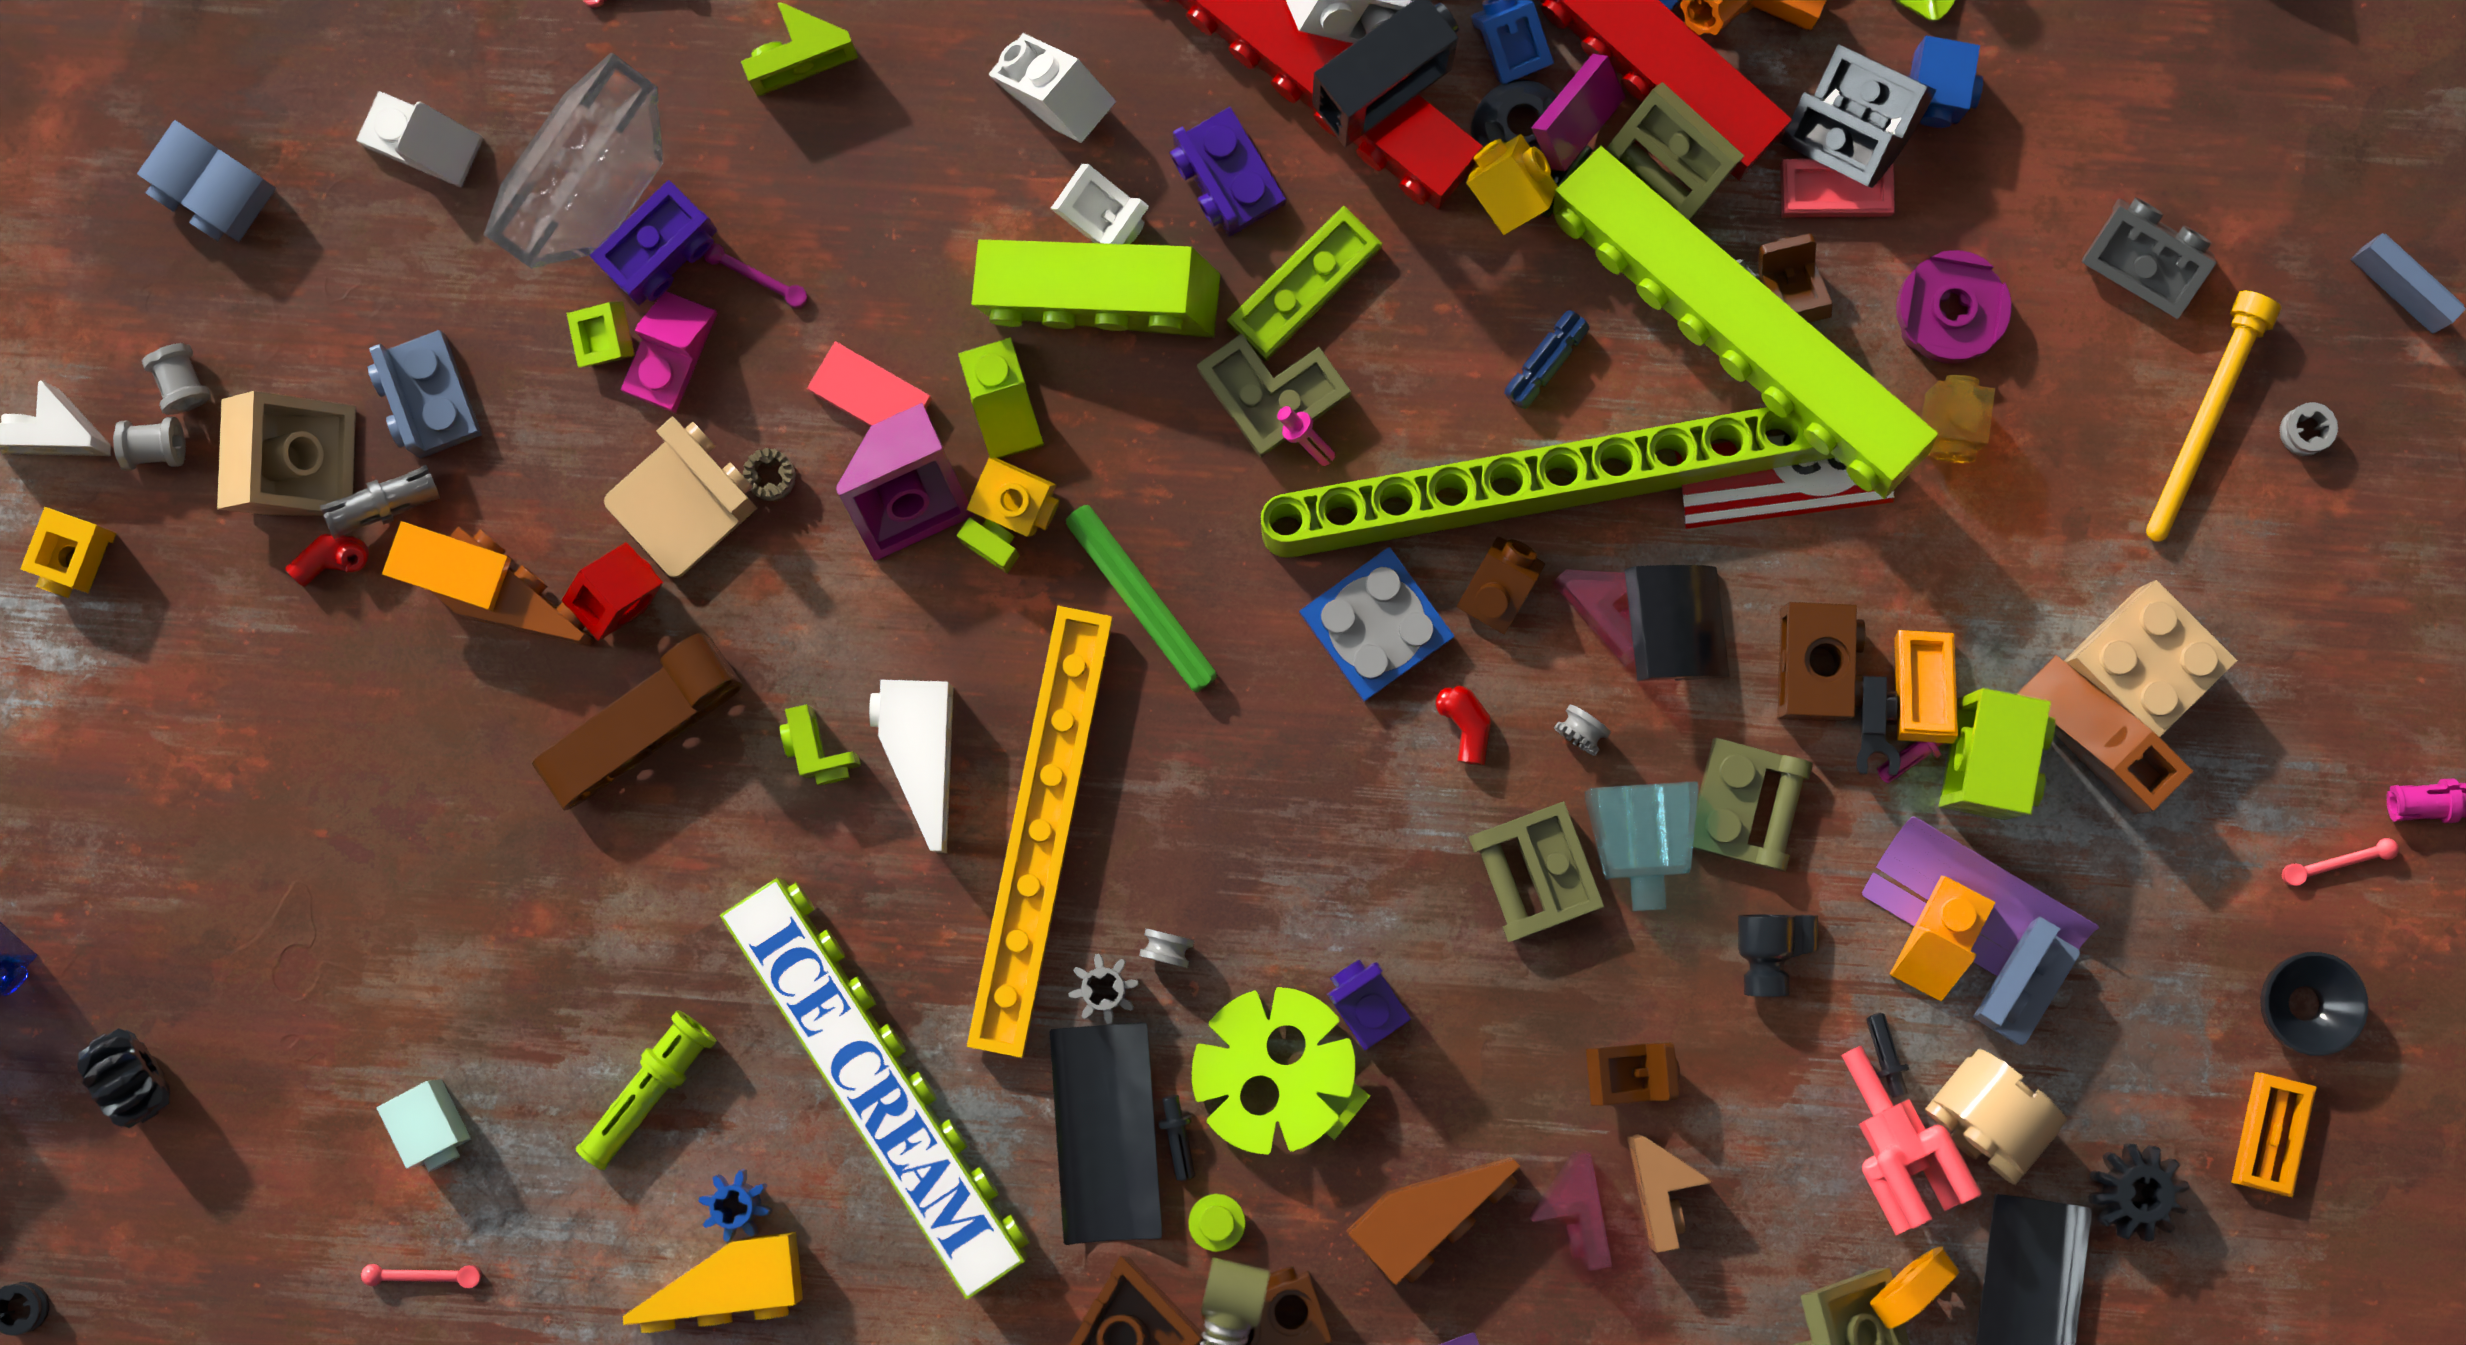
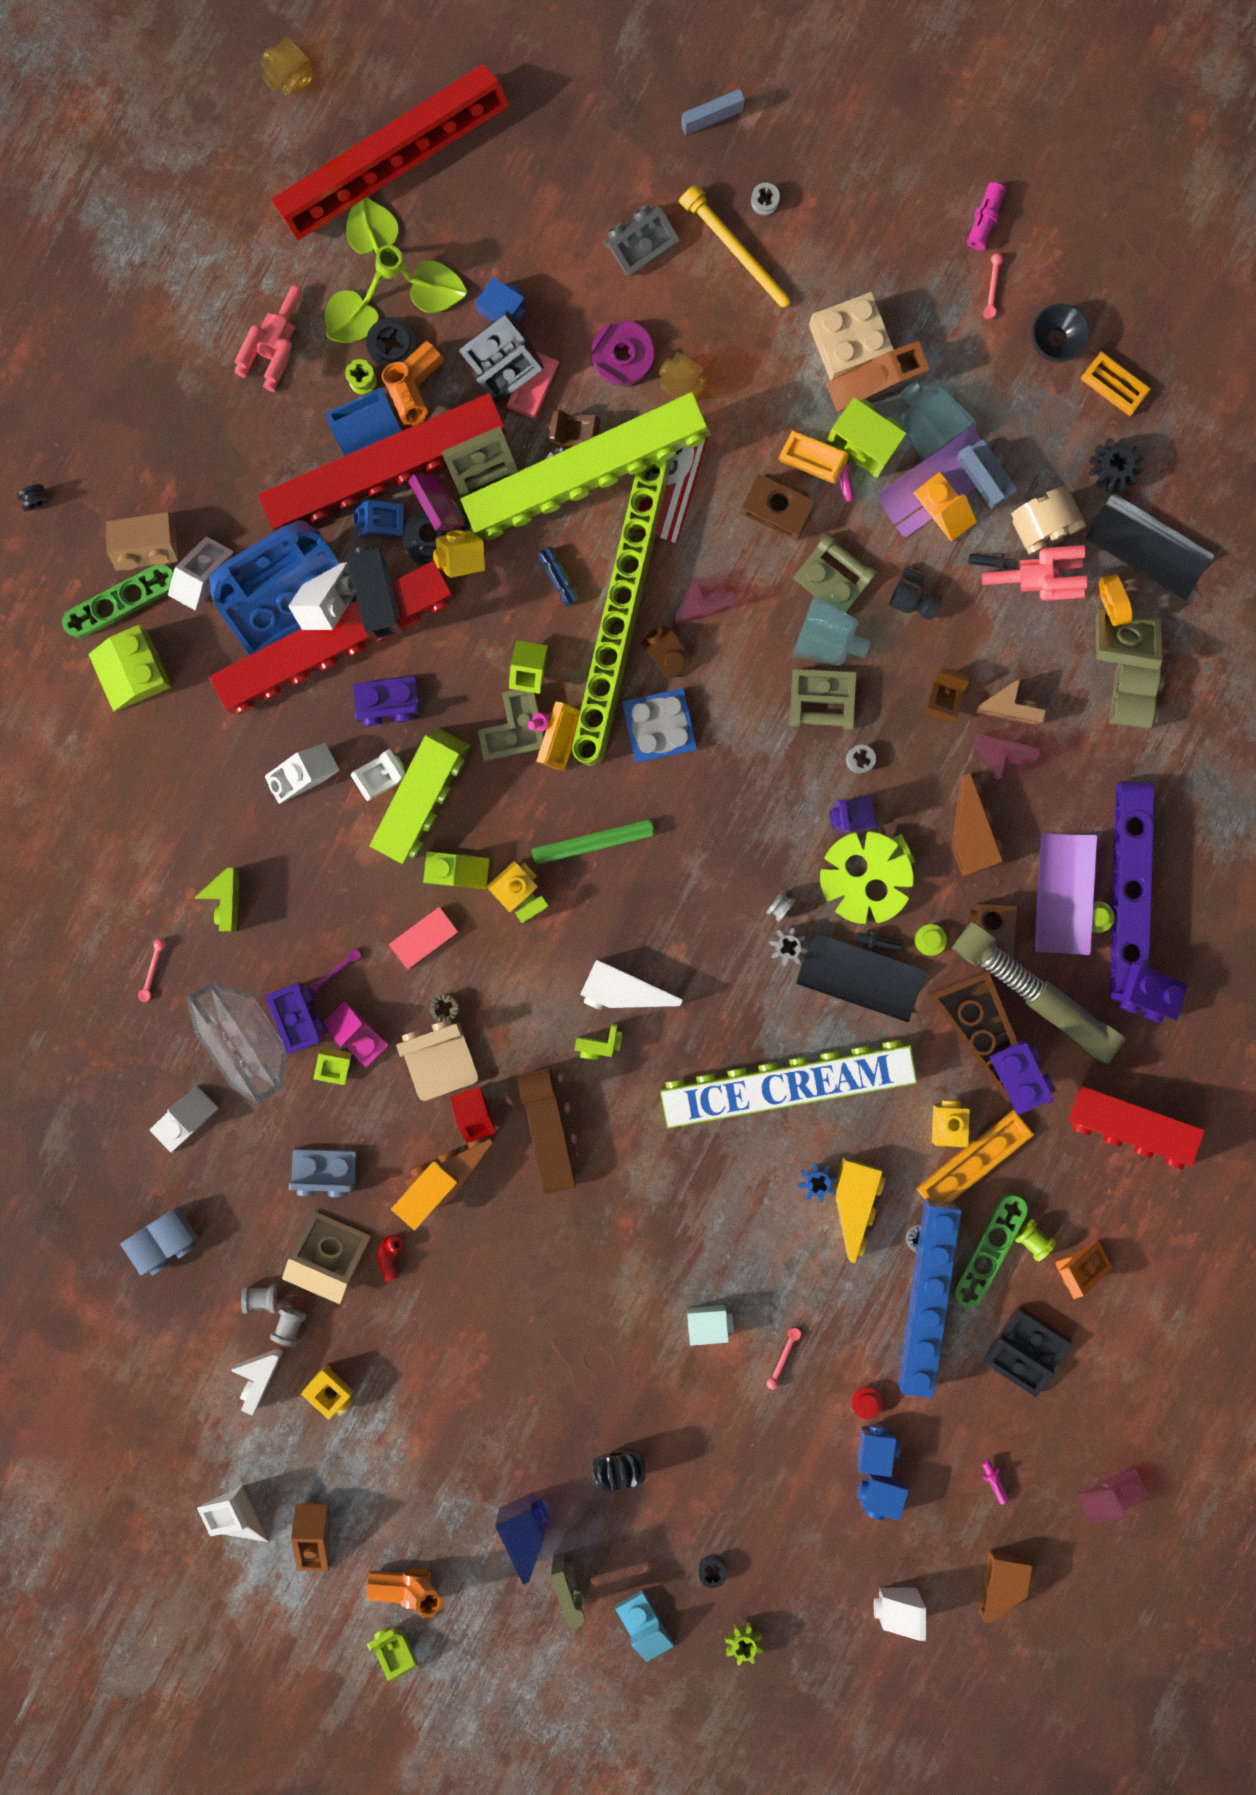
camera: 70 degrees left, 5 degrees up
flat silver pin [320,465,440,539] -> none
lime pin [576,1010,717,1170] -> none
magenta slope [836,403,975,561] -> none
yellow plate [966,606,1113,1058] -> none
lime tile [1227,206,1383,362] -> none
red arm [1436,686,1491,766] -> none
light grey bush [1554,704,1611,756] -> none
black slope [1625,565,1729,681] -> none
black plate [1856,676,1901,776] -> none
none -> lime brick [509,641,548,694]
none -> light orange tile [537,701,580,771]
none -> light grey bush [846,744,876,774]
none -> clear light blue torso [900,381,976,462]

